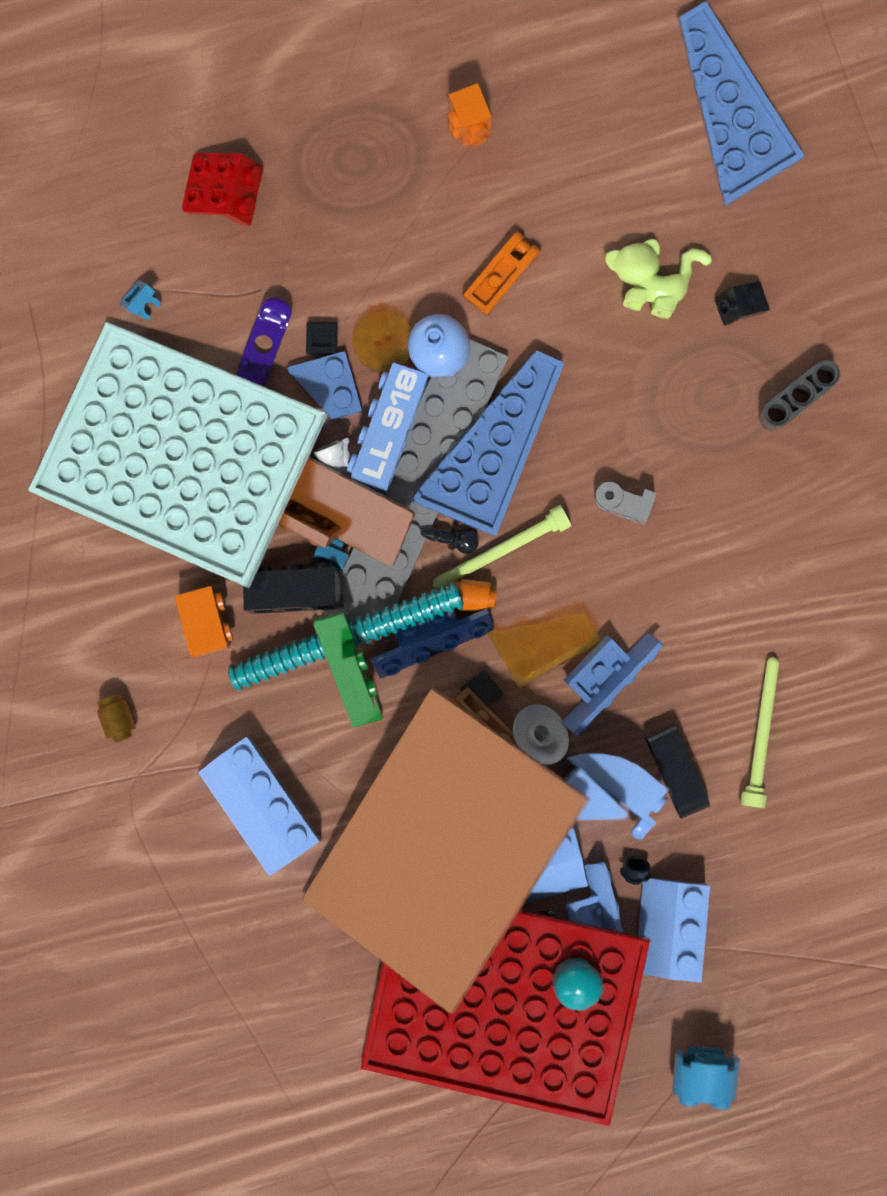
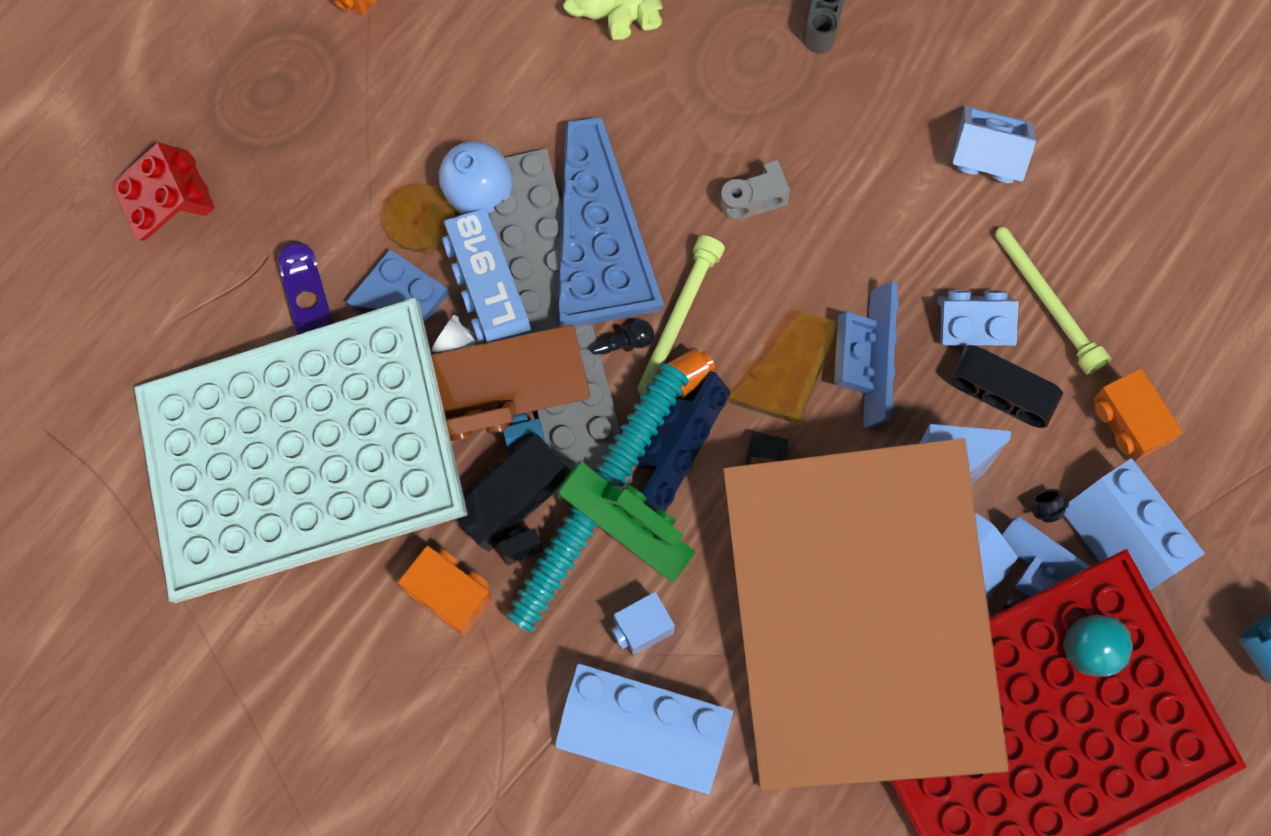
camera: 40 degrees left, 15 degrees down
pearl gold brick [96,694,136,743] -> none
dark azure tile [119,280,161,320] -> none
black tile [306,322,338,355] -> none
orange plate [463,231,542,317] -> none
white dish [513,704,569,765] -> none
light blue piece [565,753,668,840] -> none
none -> black plate [499,528,543,566]
none -> light blue brick [611,592,675,656]
none -> light blue bracket [938,290,1019,346]
none -> light blue slope [953,106,1036,183]
none -> orange brick [1093,368,1183,462]

